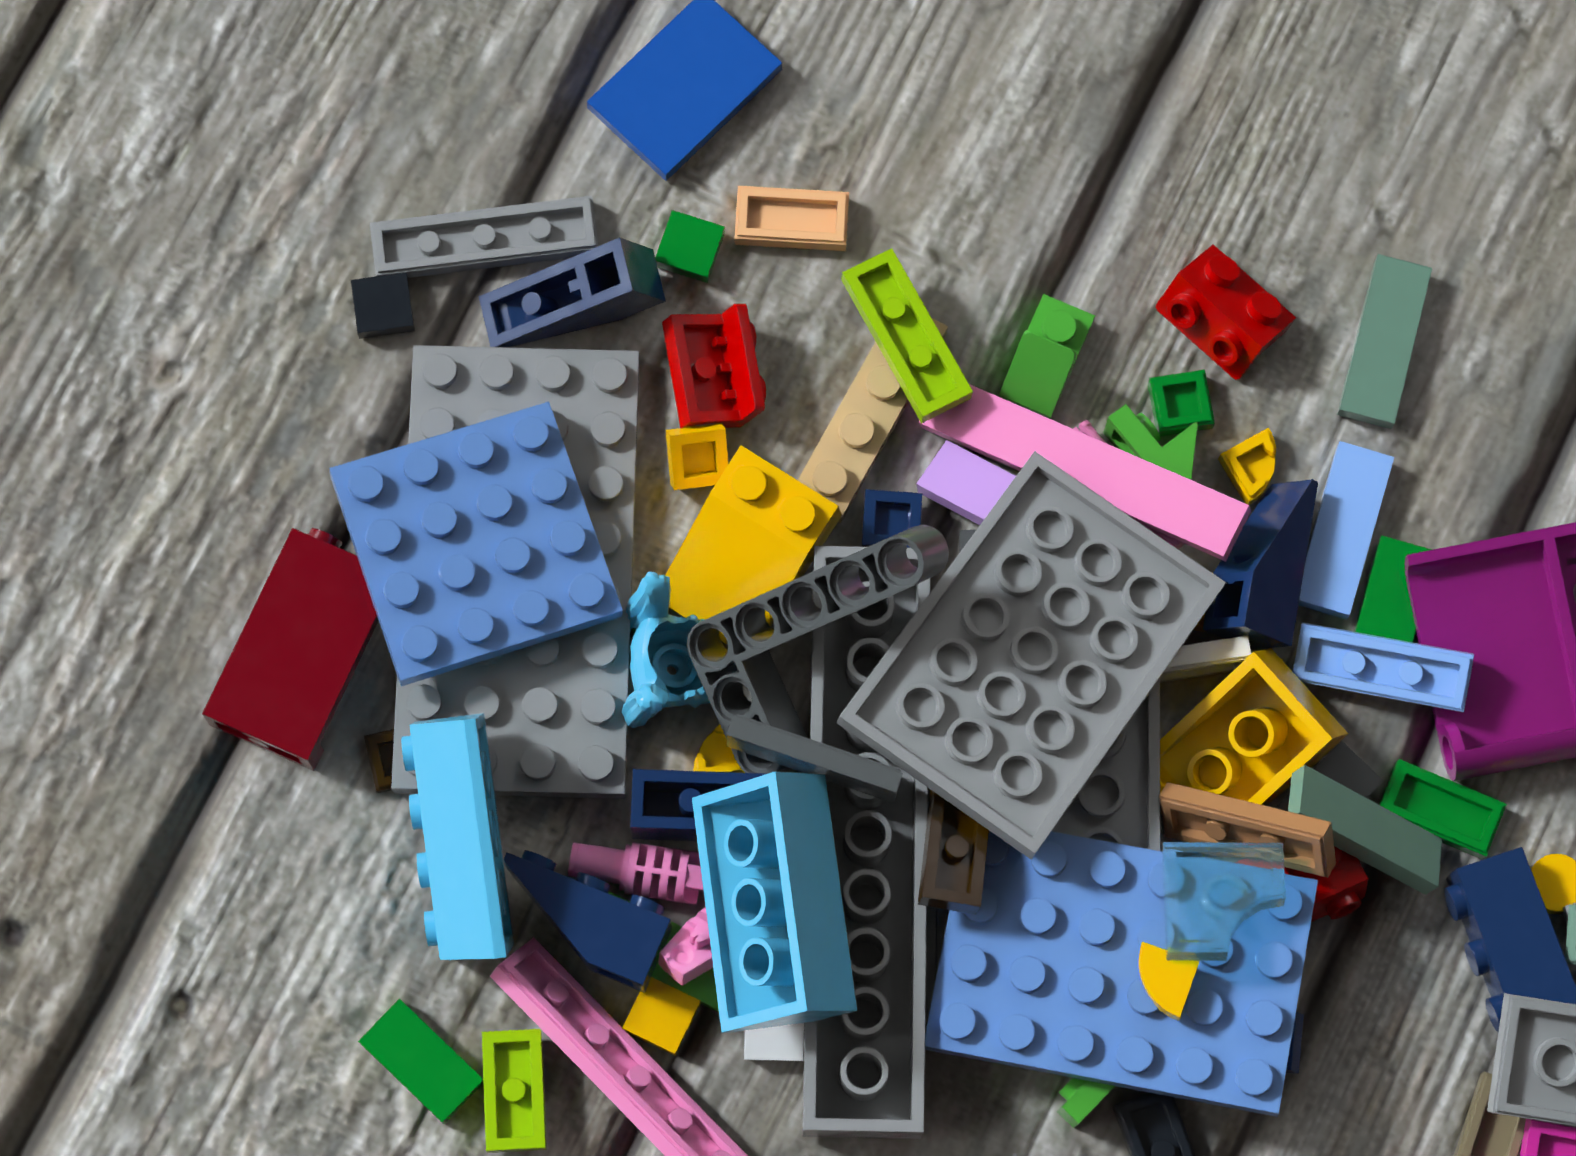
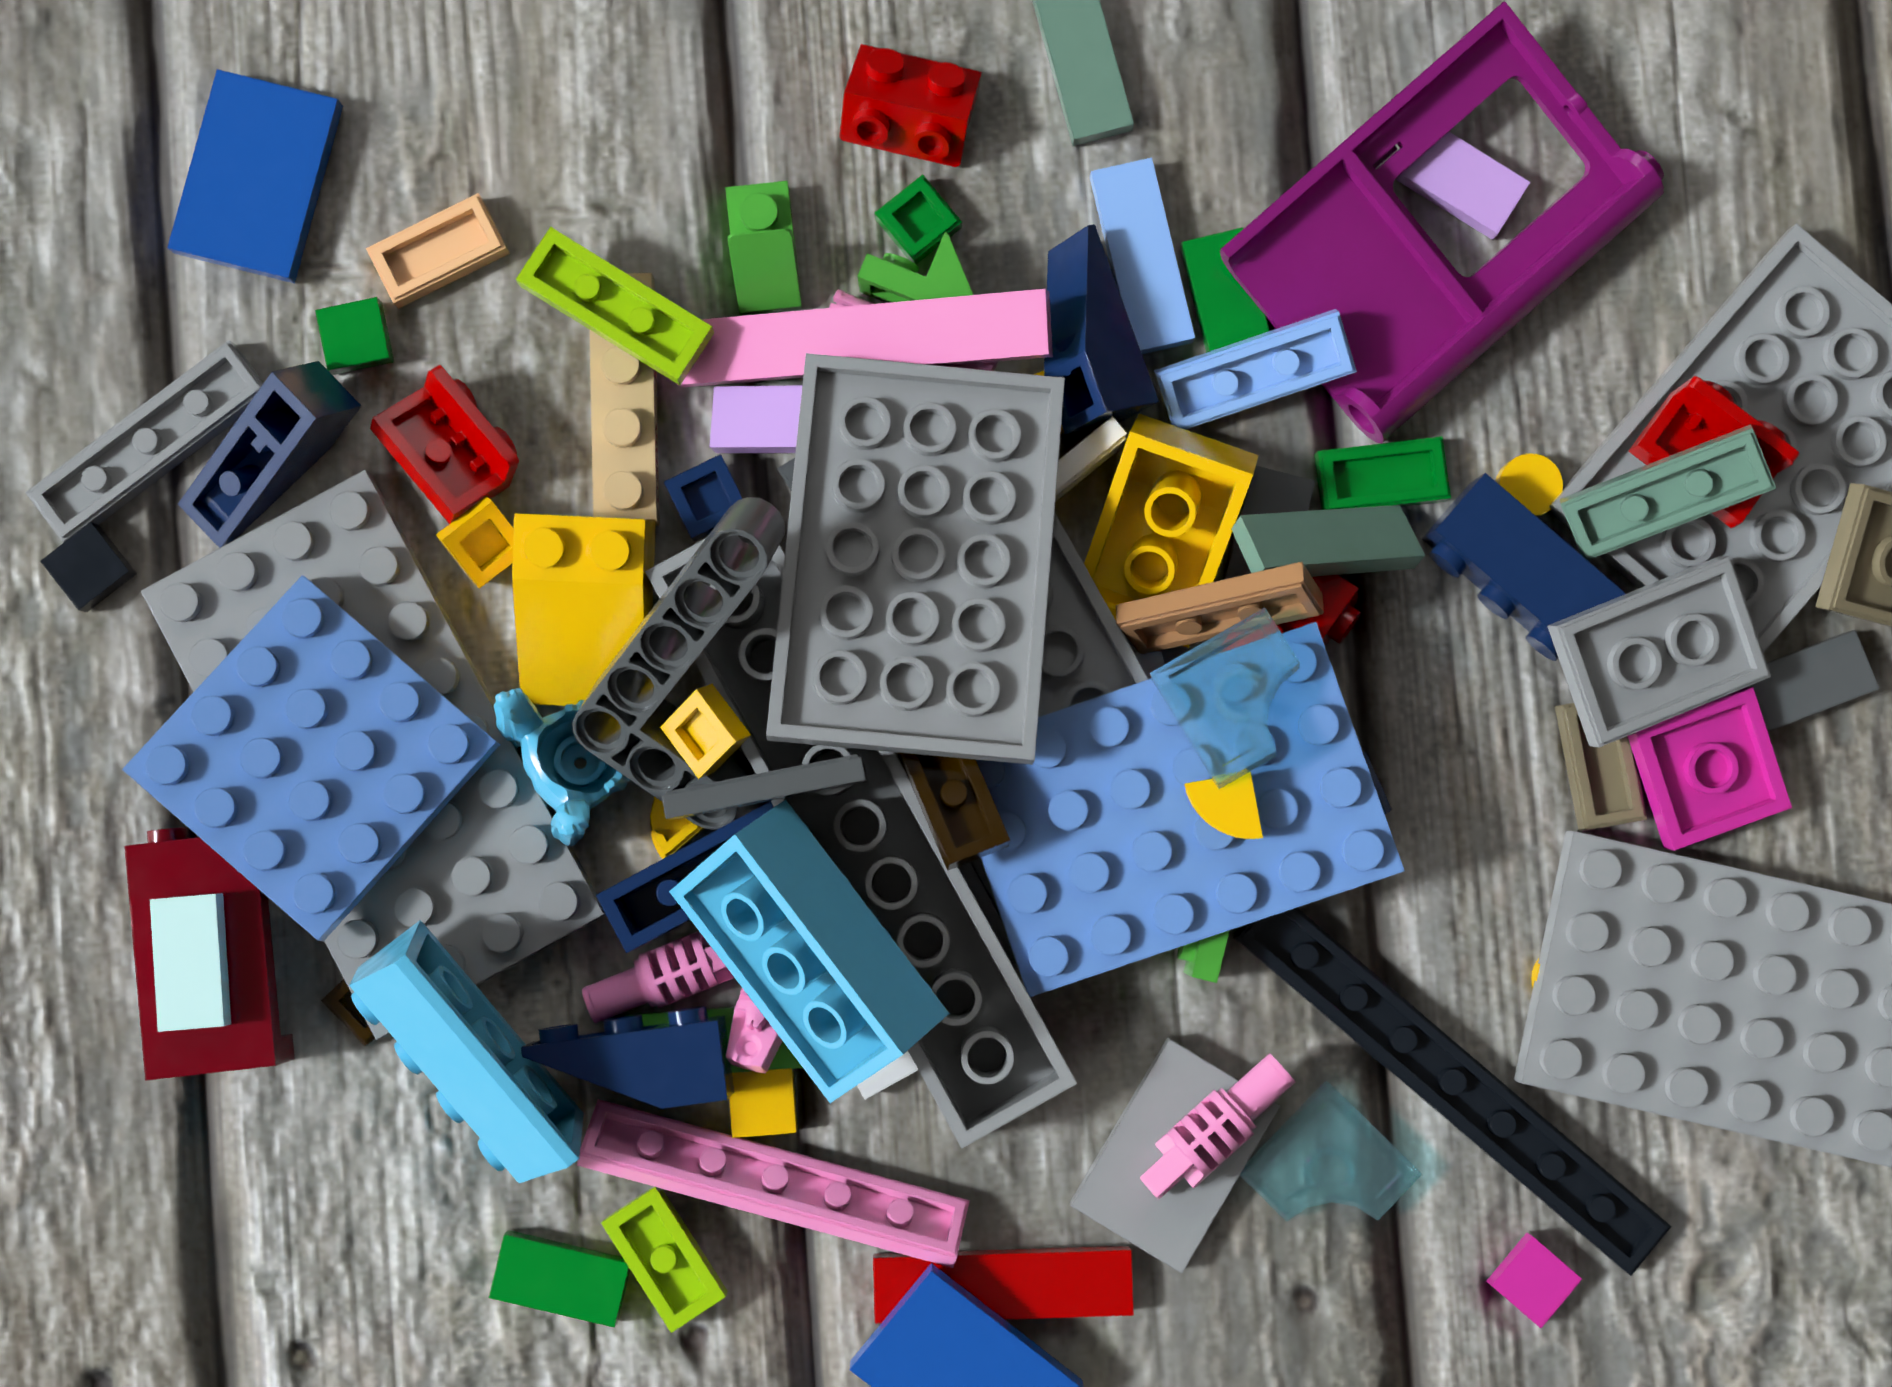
camera: 30 degrees left, 10 degrees up
yellow tile [1218,428,1276,505] -> none
none -> light aqua tile [150,893,231,1032]
none -> yellow plate [660,683,751,779]

